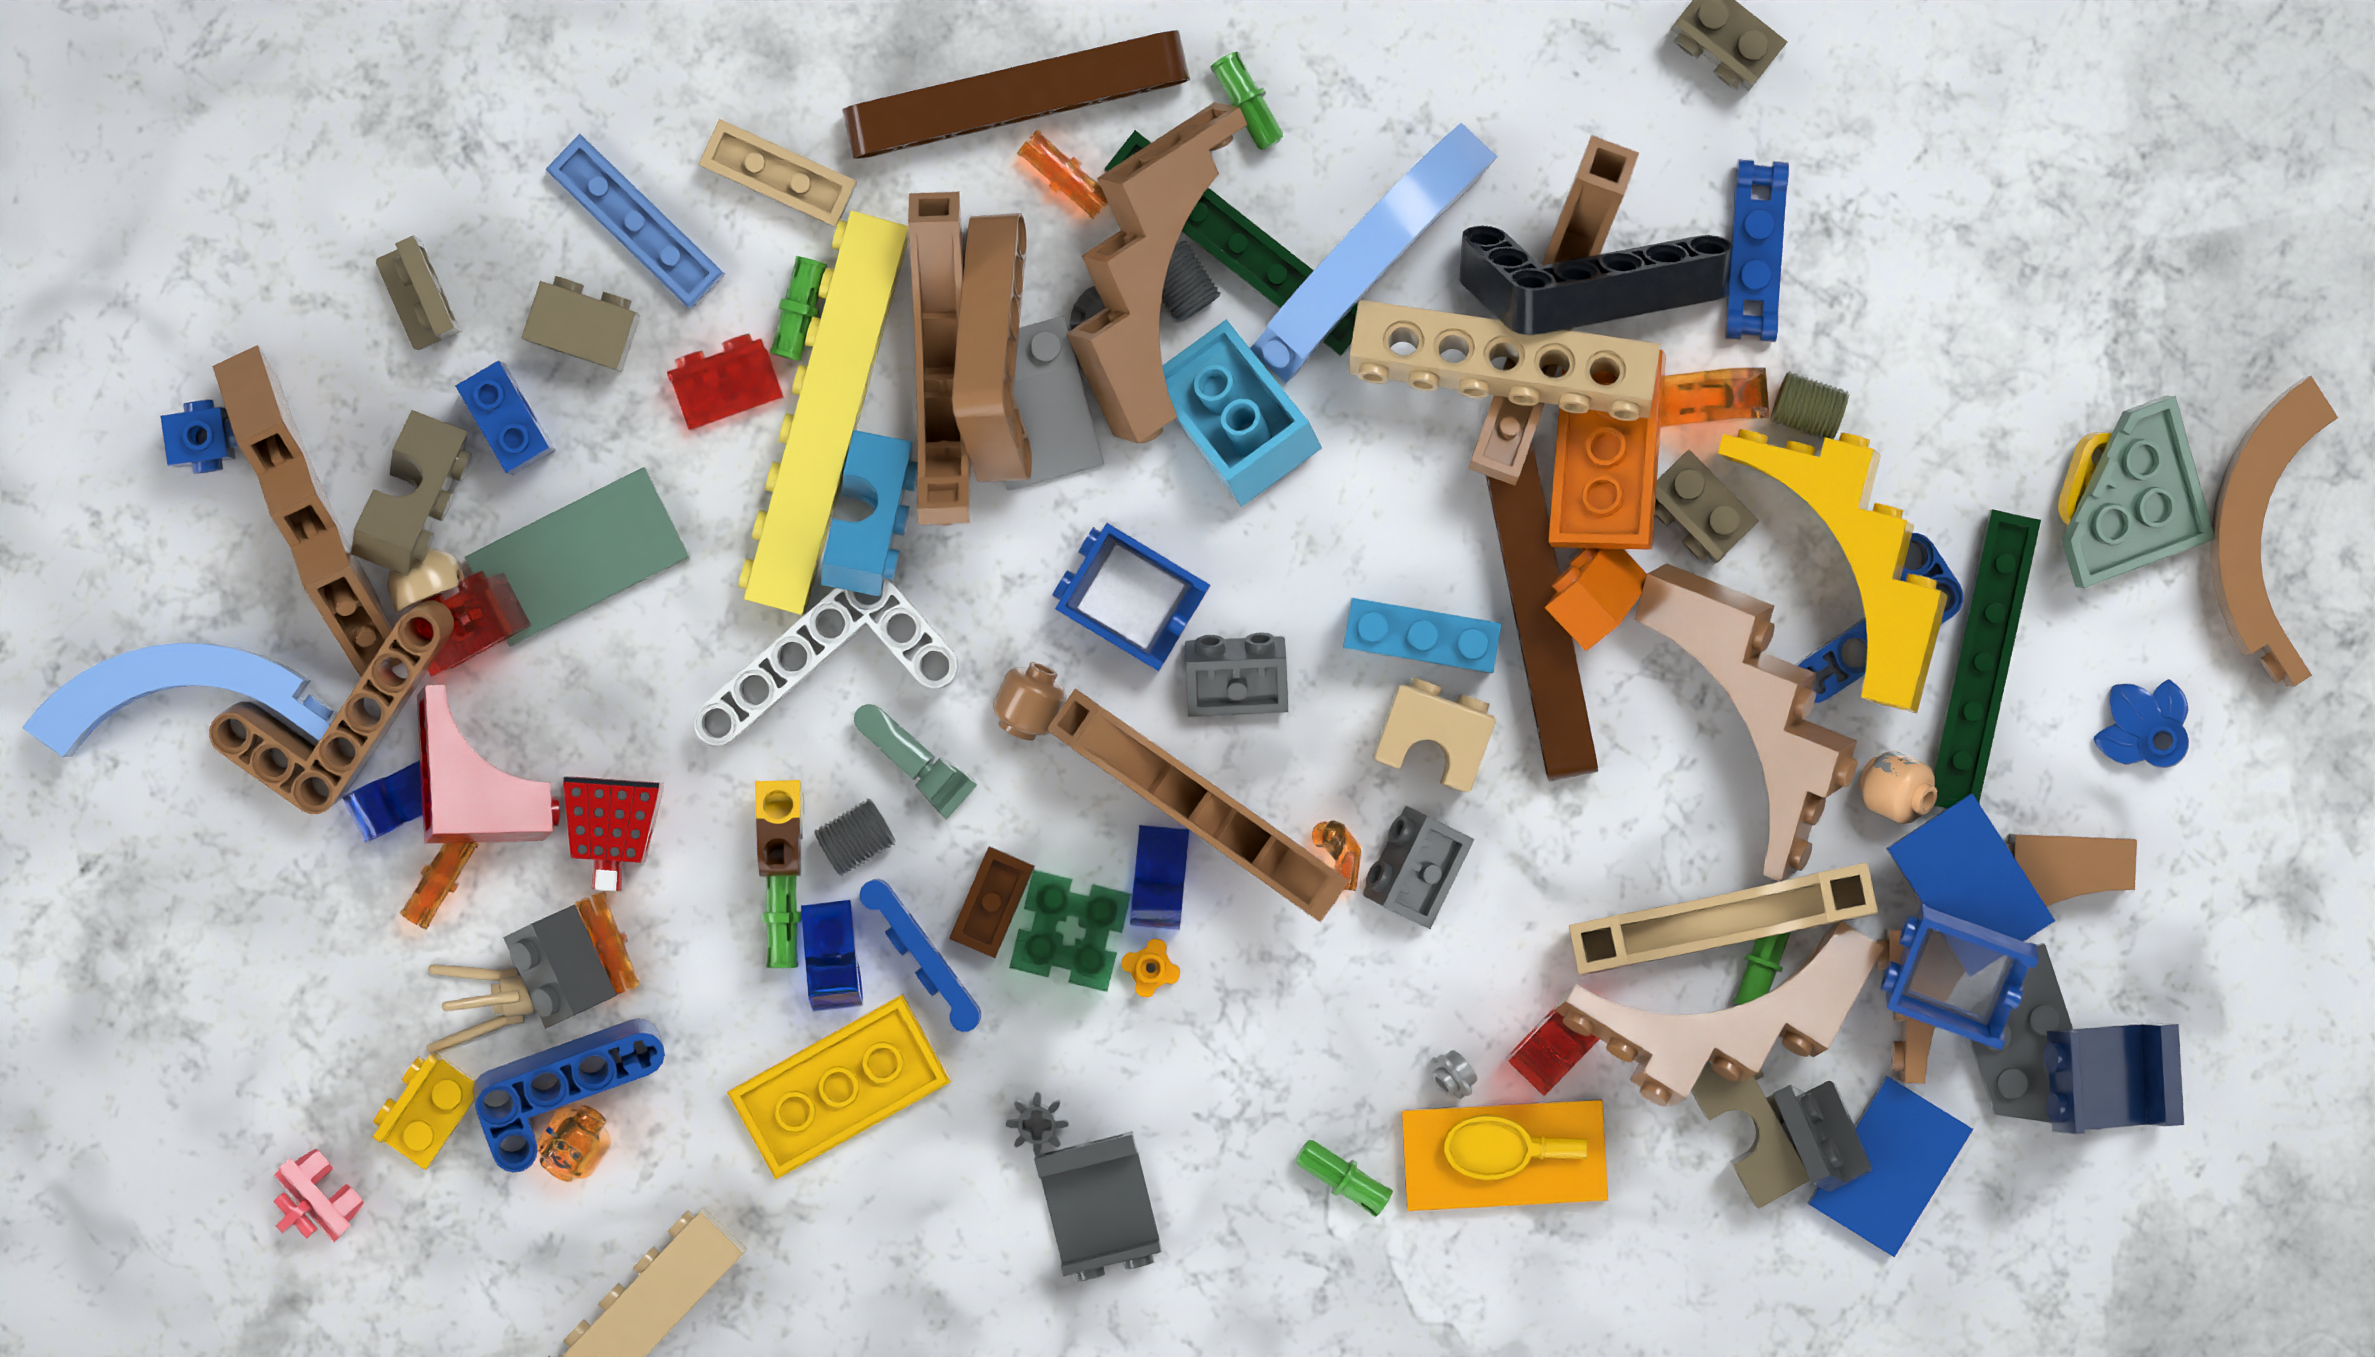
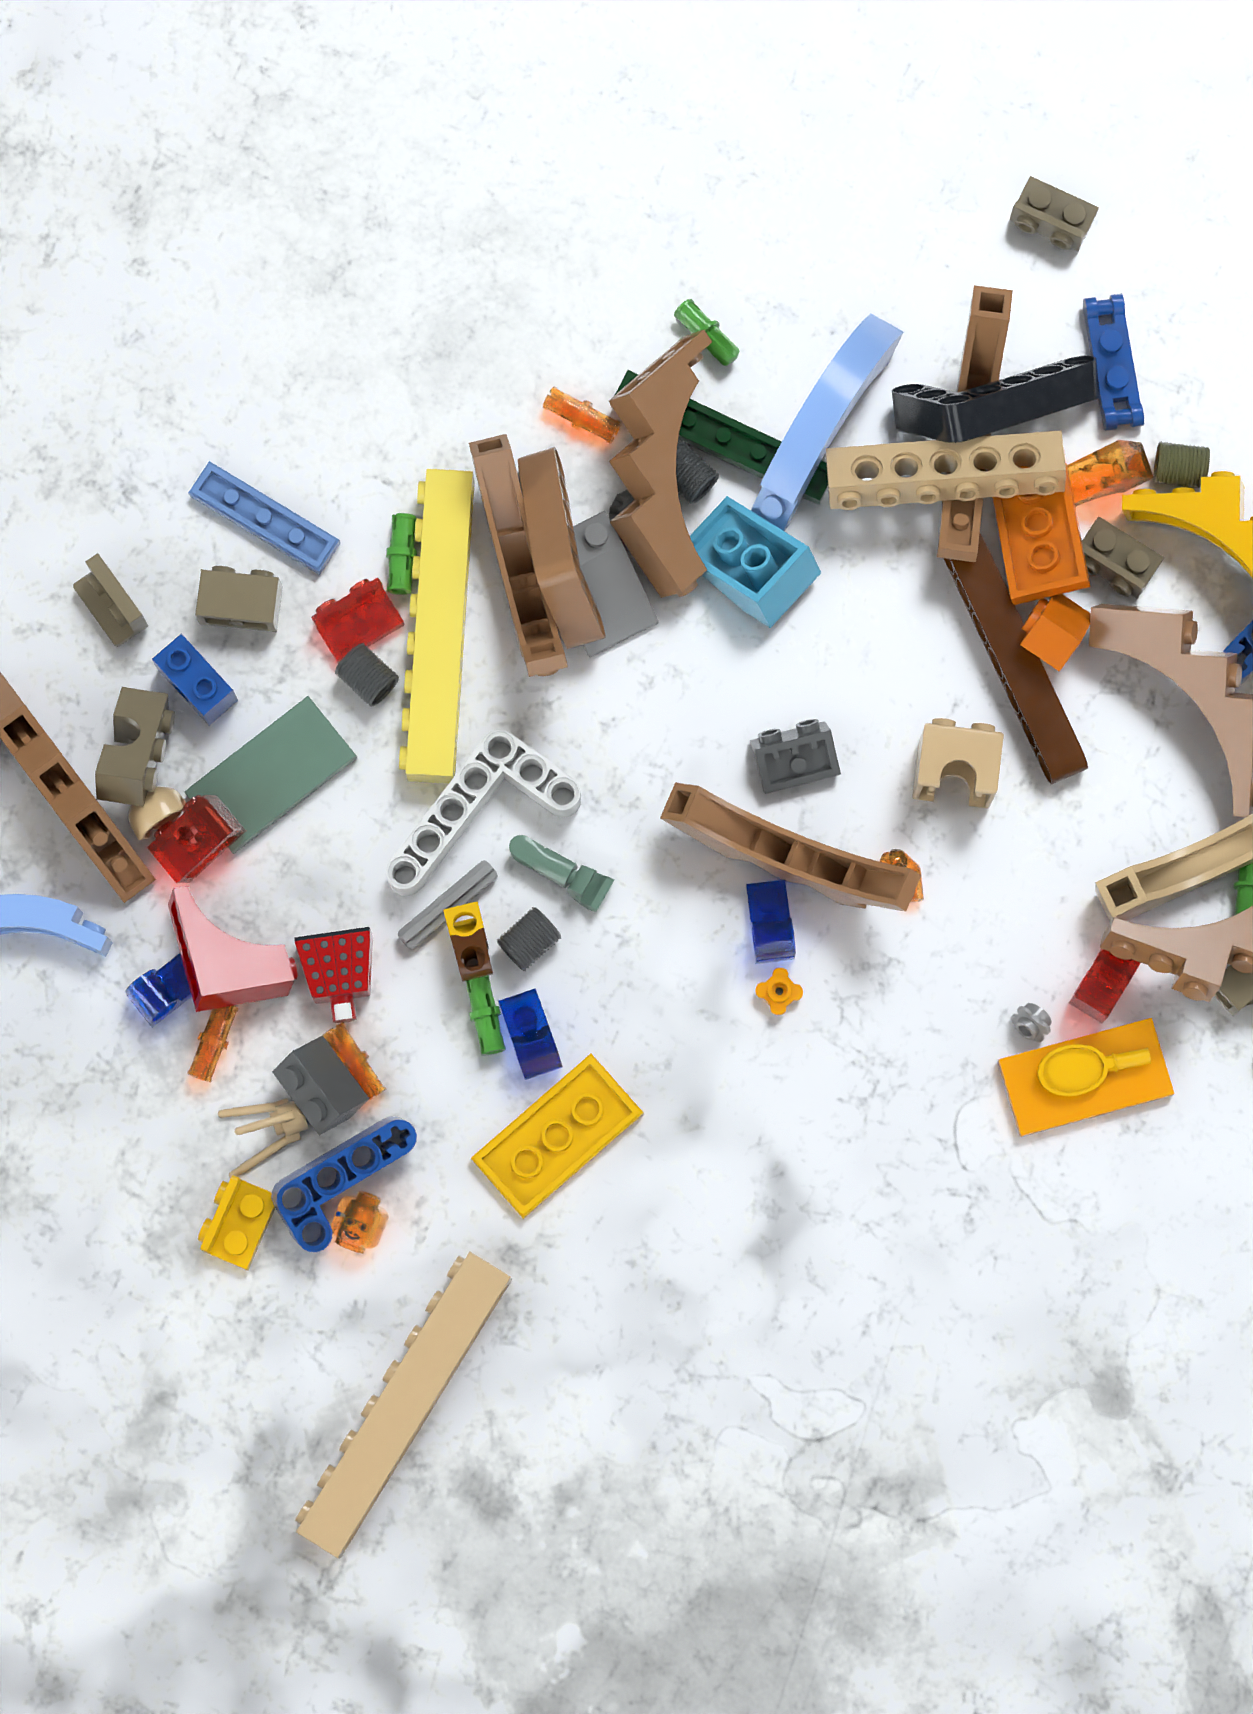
camera: 10 degrees left, 10 degrees down
medium nougat beam [209,600,454,814] -> none
coral hips [273,1149,364,1242] -> none
tan plate [698,119,857,228] -> none
dark azure arch [821,430,918,597] -> none
reddish brown beam [842,30,1191,159] -> none
blue plate [860,879,981,1032] -> none
reddish brown plate [949,846,1035,958] -> none
medium nougat head [993,662,1067,741] -> none
dark grey gear [1006,1092,1069,1156] -> none
clear green brick [1009,868,1132,992] -> none
dark grey panel [1034,1131,1162,1282] -> none
window [1052,523,1211,671] -> none
bright green axle [1296,1140,1393,1217] -> none
dark azure arch [1343,598,1502,673] -> none
dark grey bracket [1363,806,1475,929] -> none
none -> dark grey piece [335,643,399,707]
none -> light grey axle [397,860,498,949]

